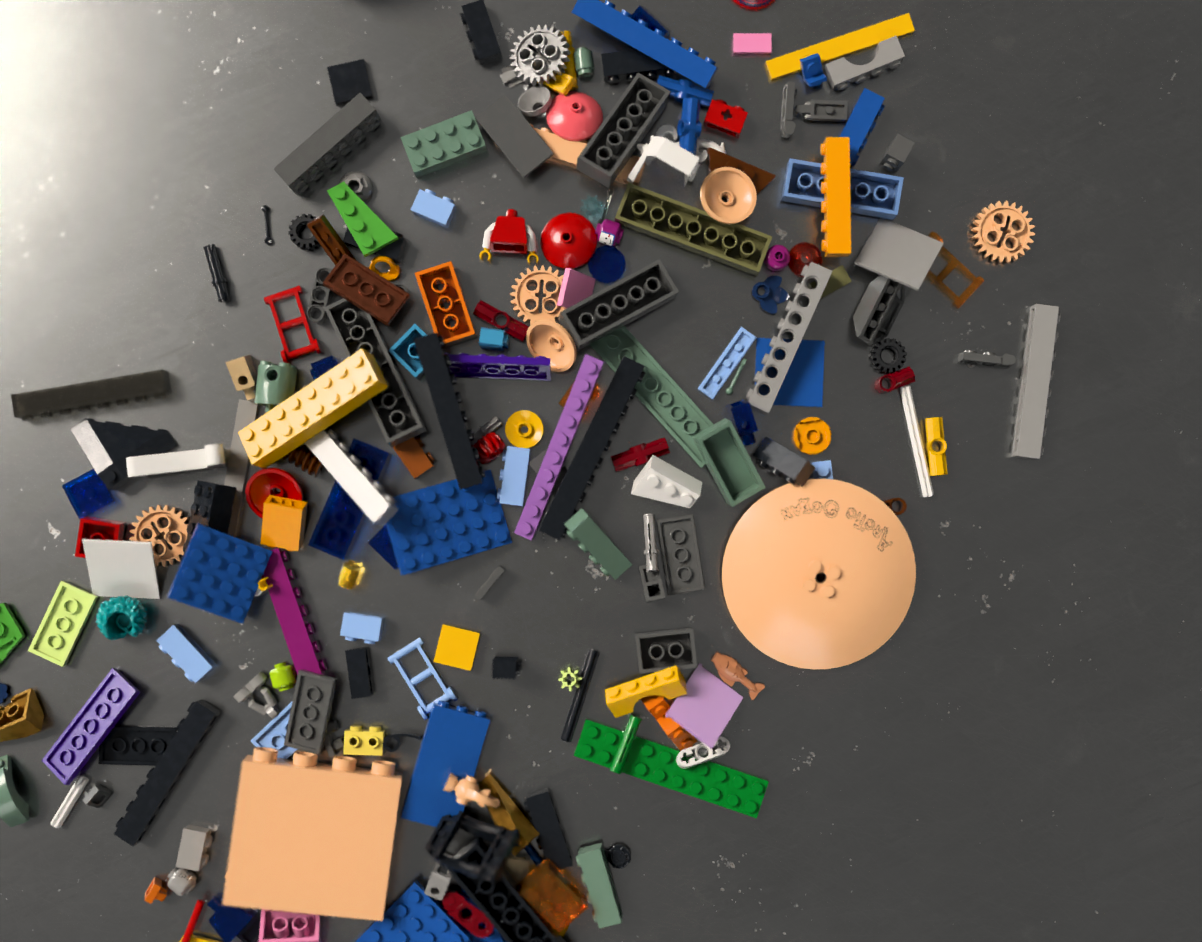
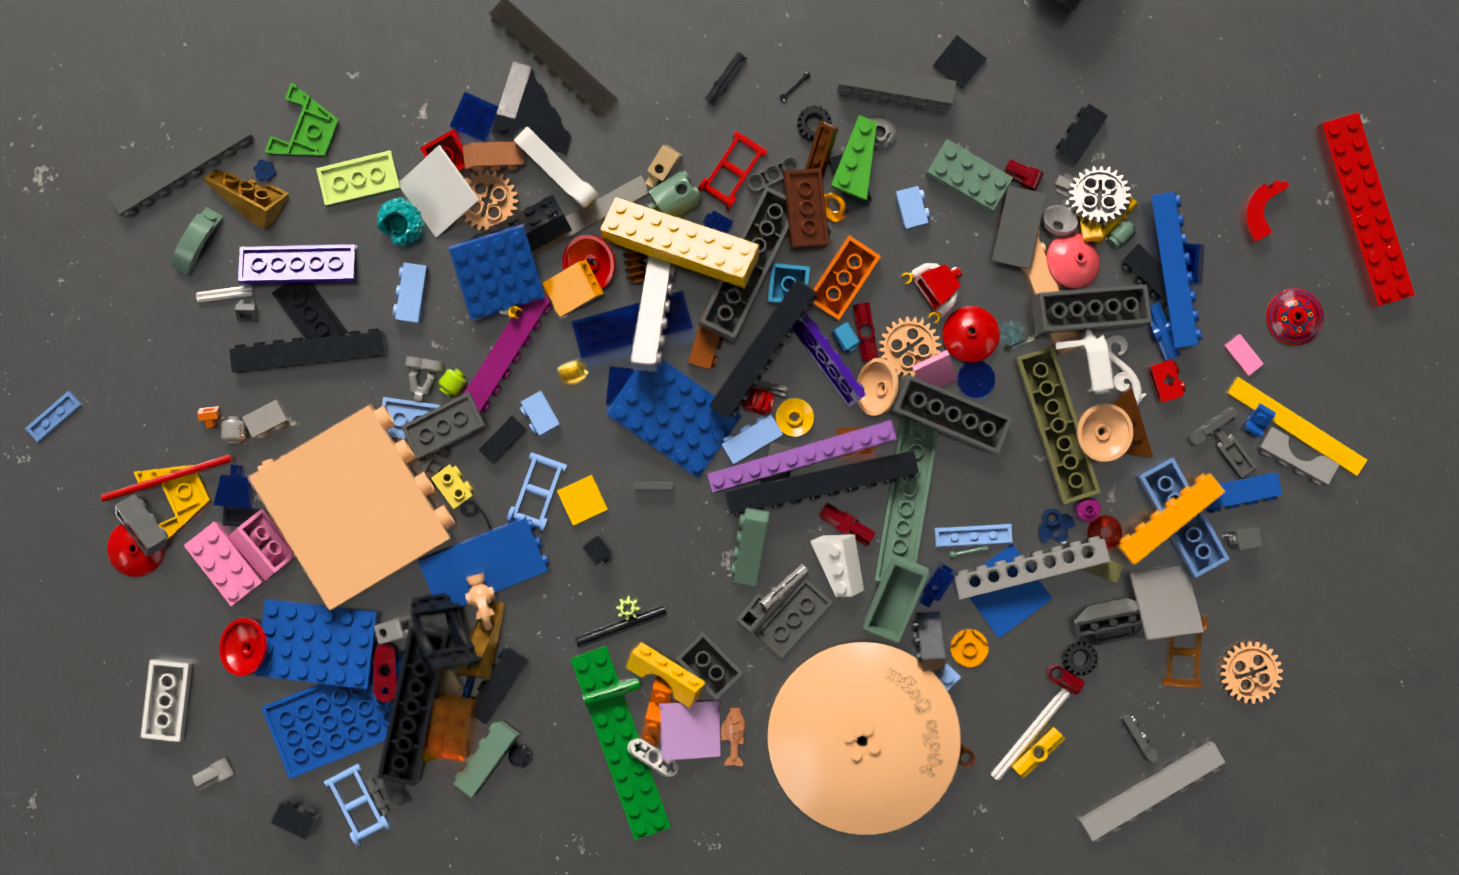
camera: 45 degrees right, 0 degrees up
magenta head [595,219,624,247] -> none
blue piece [677,98,702,156] -> none
none -> nougat brick [462,142,525,172]
none -> dark red piece [1004,159,1044,191]

